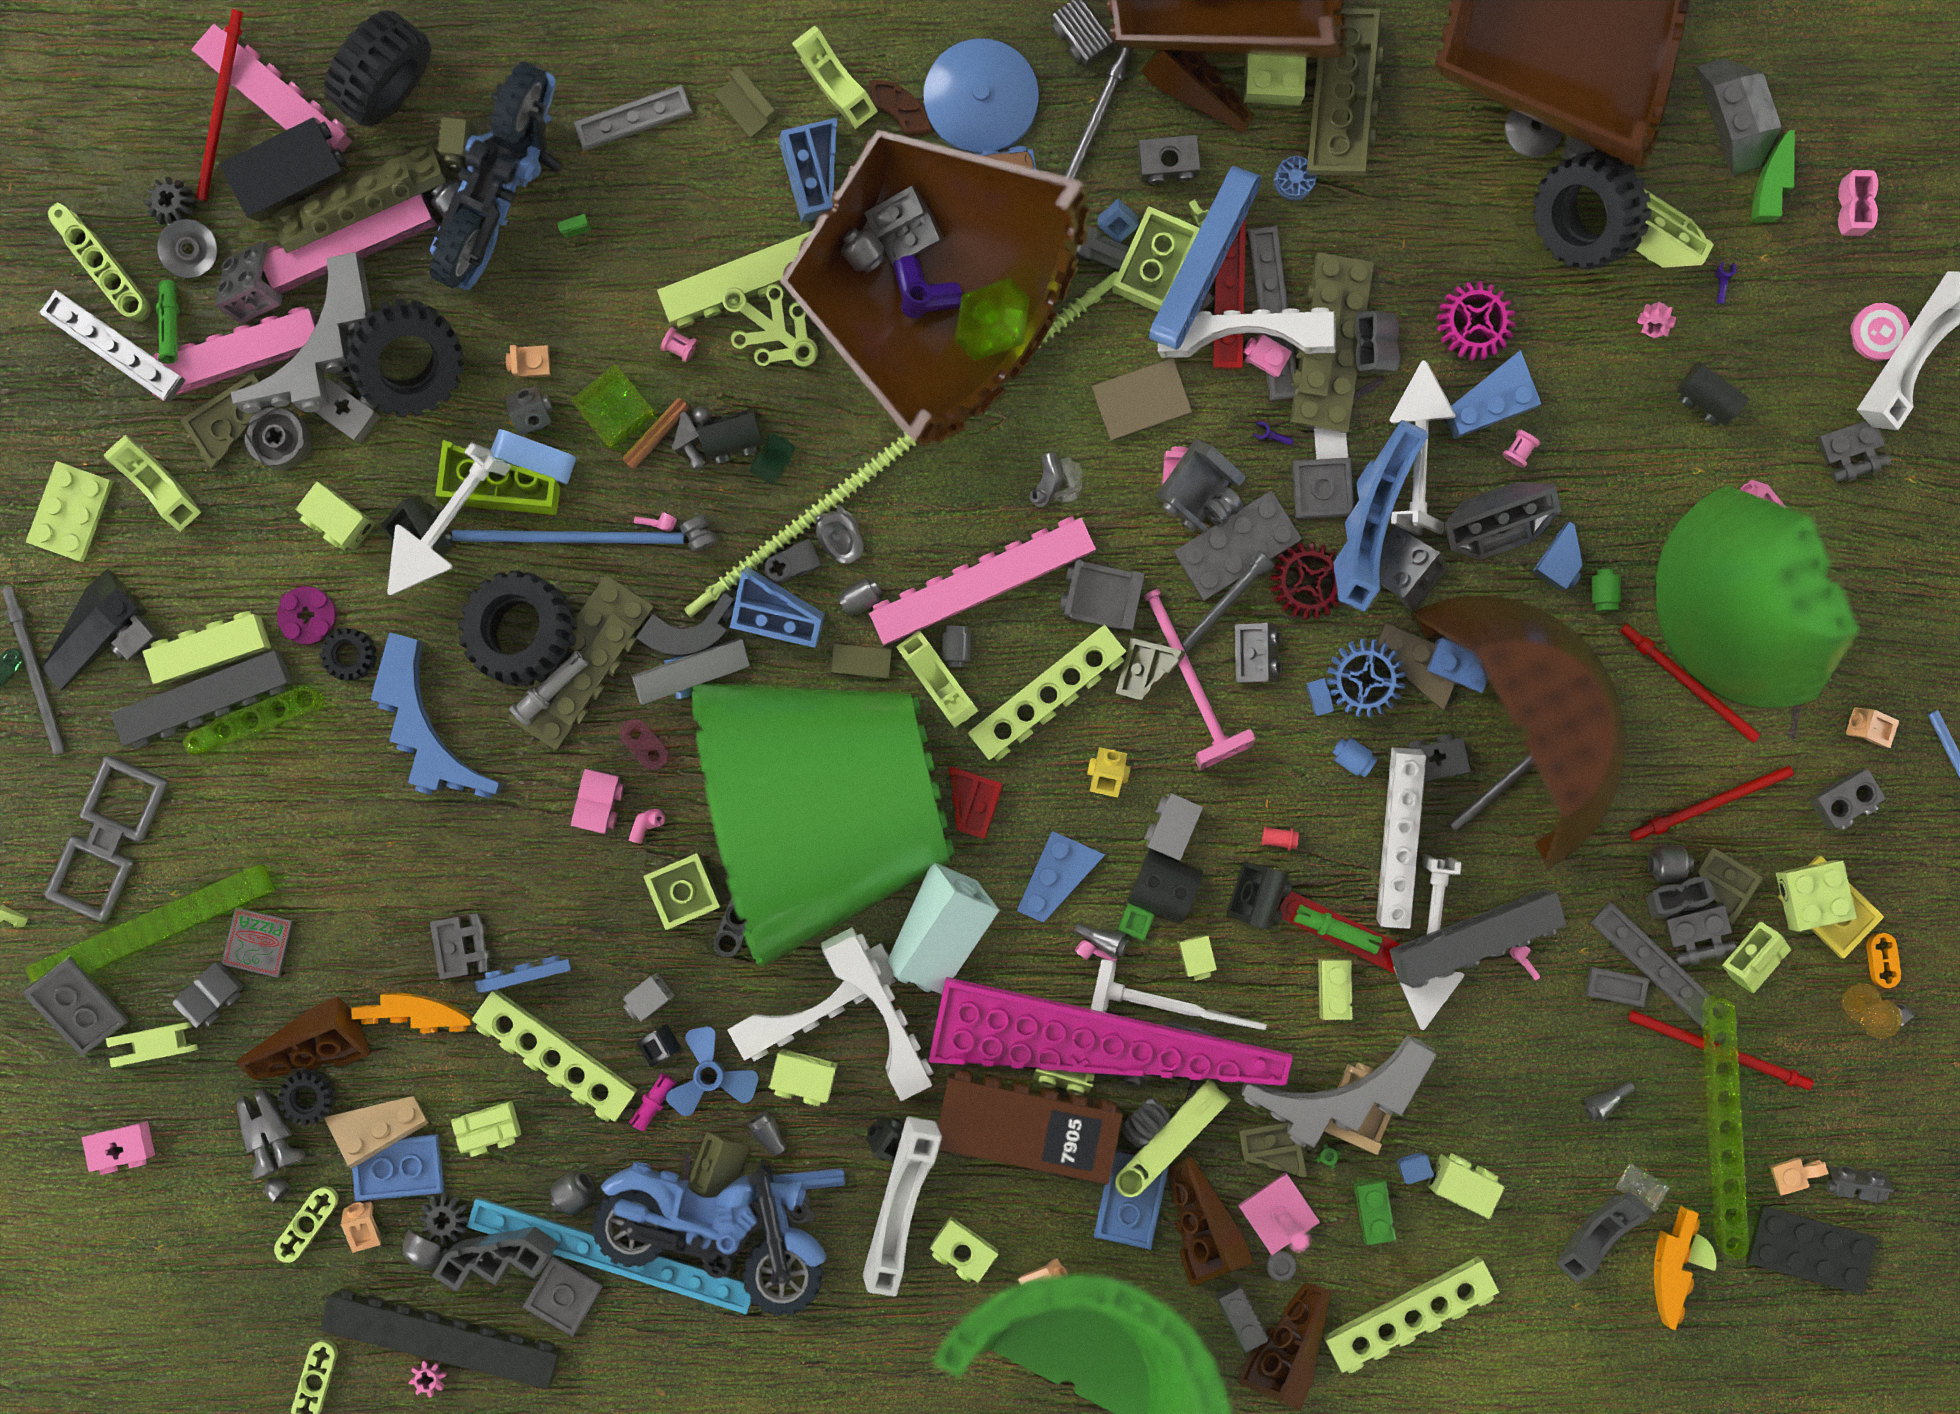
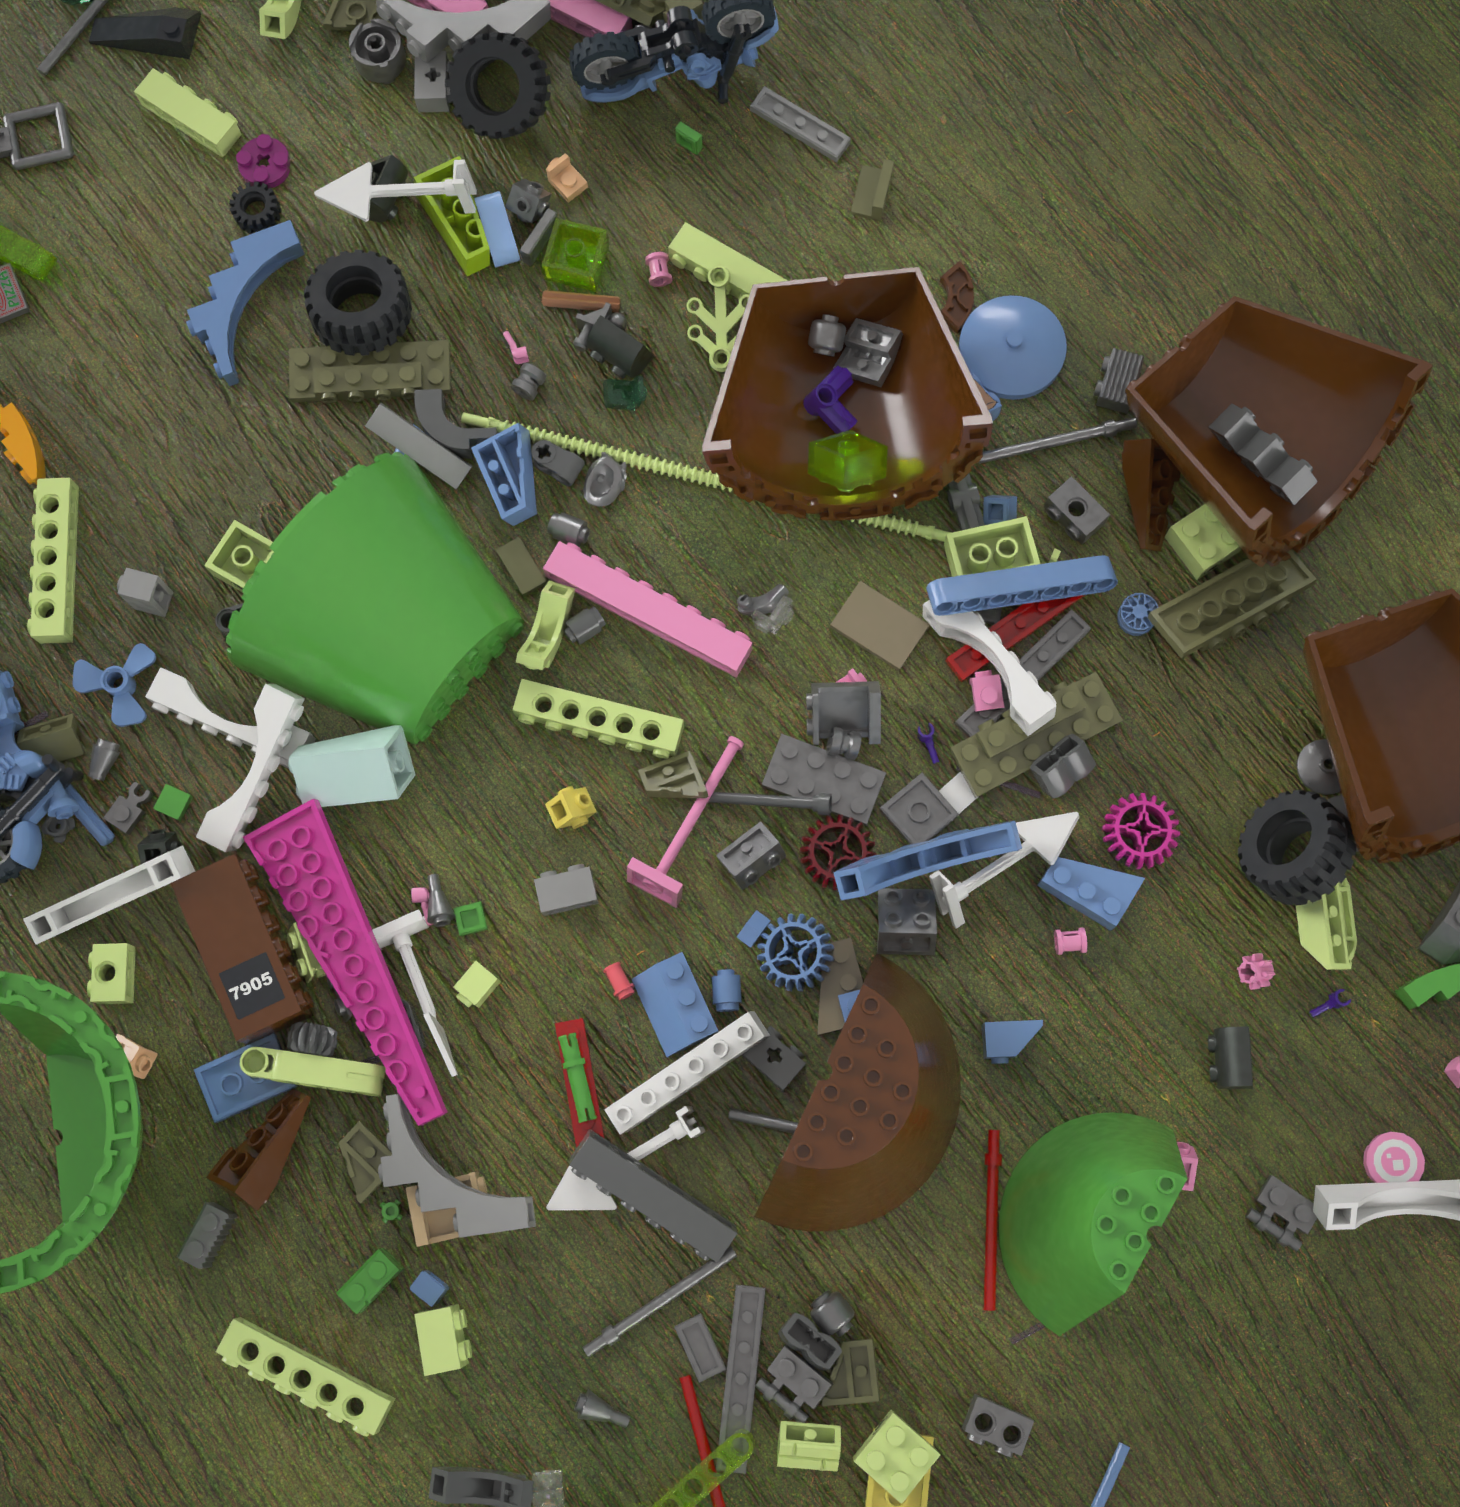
camera: 55 degrees right, 10 degrees down
dark grey brick [110,650,294,750] -> none
flat silver brick [111,615,162,661] -> none
clear neon green piece [183,686,324,755] -> none
yellowish green brick [295,482,376,550] -> none
flat silver plate [430,913,491,980] -> none
medium blue piece [452,530,685,544] -> none
medium blue wing [474,955,571,993] -> none
light grey pin [509,651,589,727] -> none
bright pink brick [571,769,625,834] -> none
clear pink plate [620,719,669,770] -> none
bright pink arm [628,809,666,844] -> none
dark pink pin [629,1073,677,1132] -> none
black slope [636,1024,681,1067] -> none
yellowish green brick [769,1049,838,1106] -> none
medium blue wedge [778,118,837,223] -> none
yellowish green arch [792,25,878,129] -> none
red wing [949,766,1004,839] -> none
medium blue wing [1017,831,1105,922] -> none
flat silver panel [1059,559,1145,632] -> none
pearl dark grey brick [1127,849,1203,925] -> none
pearl dark grey brick [1226,861,1291,931] -> none
reddish brown wedge [1237,1282,1331,1411] -> none
bright pink tile [1238,1172,1320,1255] -> none
flat silver tile [1266,1250,1296,1281] -> none
yellowish green brick [1318,959,1352,1020] -> none
flat silver wedge [1444,482,1561,560] -> none
bright pink hand [1510,946,1540,980] -> none
bright green brick [1591,569,1622,611] -> none
red bar [1629,765,1794,842] -> none
light nougat bracket [1846,707,1899,748] -> none
none -> flat silver plate [103,782,153,835]
none -> bright green tile [153,784,193,822]
none -> flat silver tile [520,208,559,266]
none -> flat silver bar [582,1247,737,1357]
none -> medium blue slope [632,952,719,1058]

